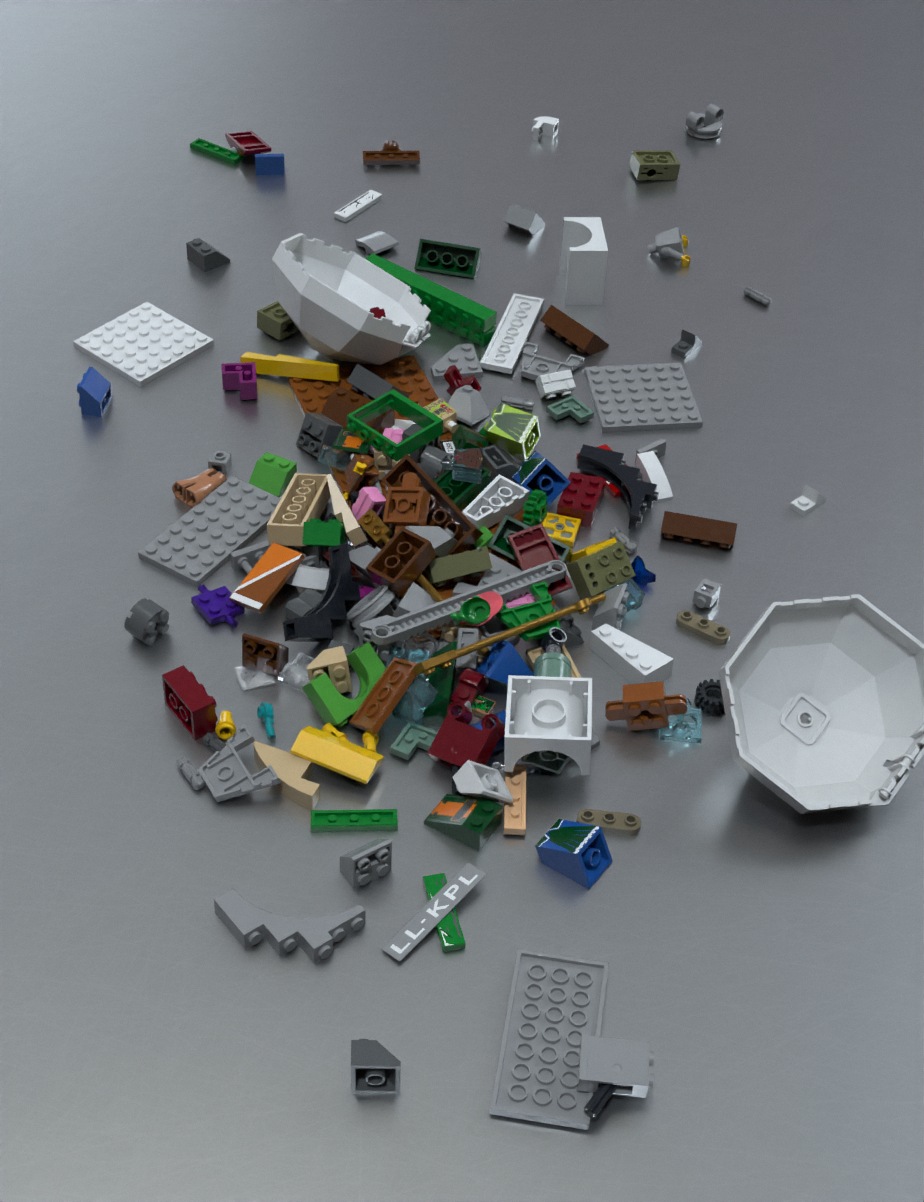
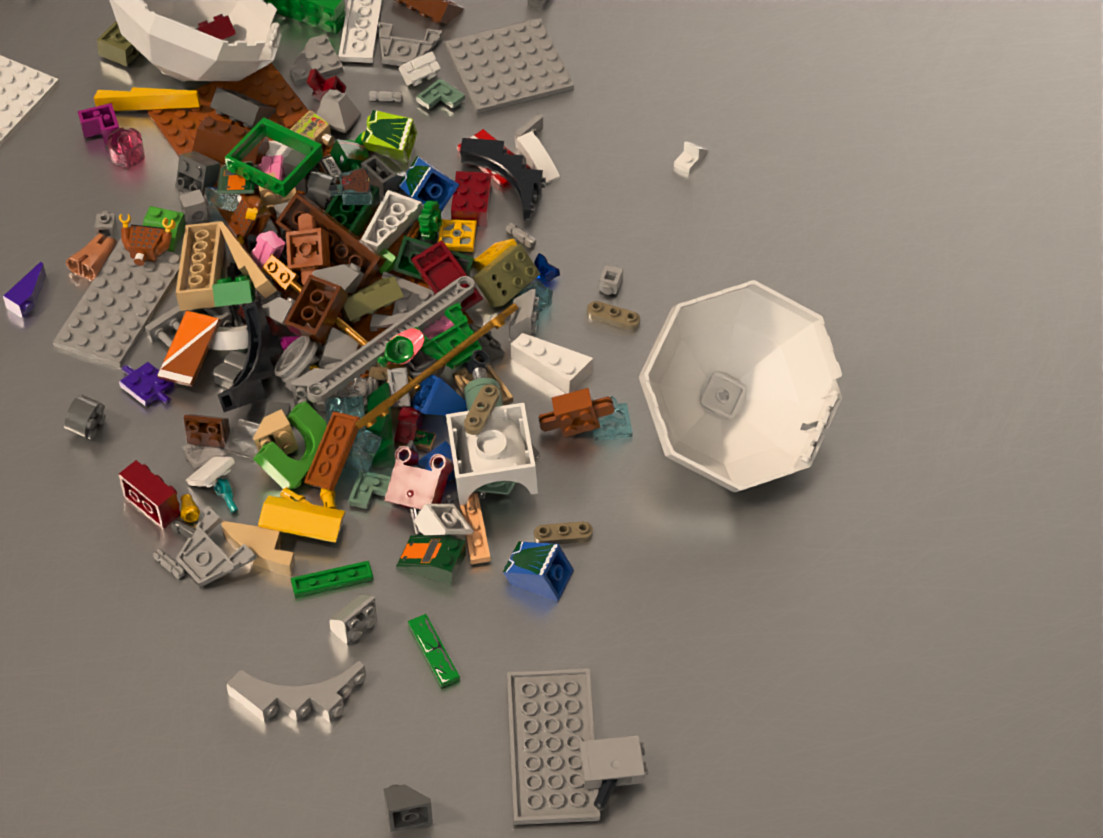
camera: 10 degrees left, 10 degrees up
light grey sticker [381,862,487,962] -> none
reddish brown slope [661,511,738,549] -> none
black tyre [694,679,725,716] -> none
none -> dark purple slope [3,262,46,318]
none -> clear pink brick [107,128,145,170]
none -> dark orange torso [119,213,176,266]
none -> light grey brick [179,189,211,225]
none -> white tile [186,457,236,488]
none -> dark tan plate [464,384,500,435]

